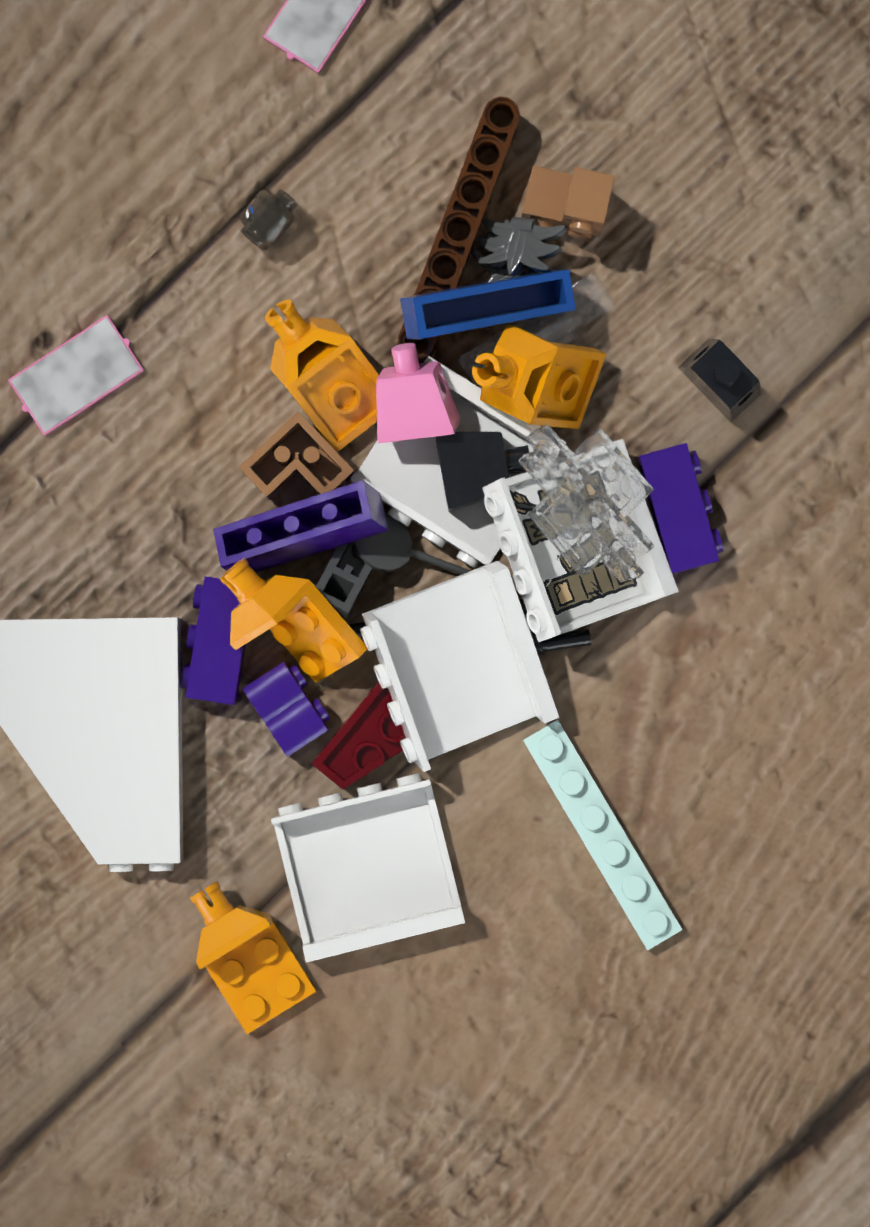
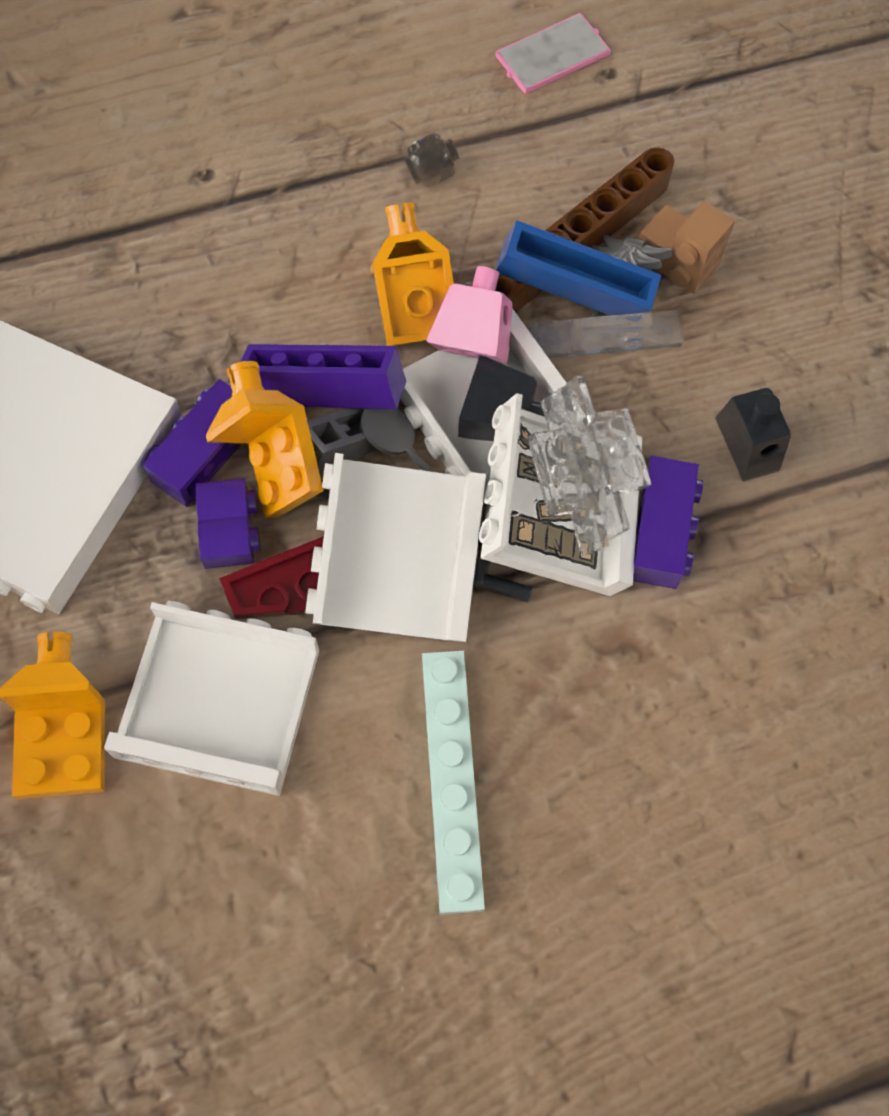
camera: 25 degrees right, 20 degrees down
flat silver piece [8,315,144,436] -> none
medium nougat brick [239,411,355,500] -> none
light orange plate [472,324,607,429] -> none

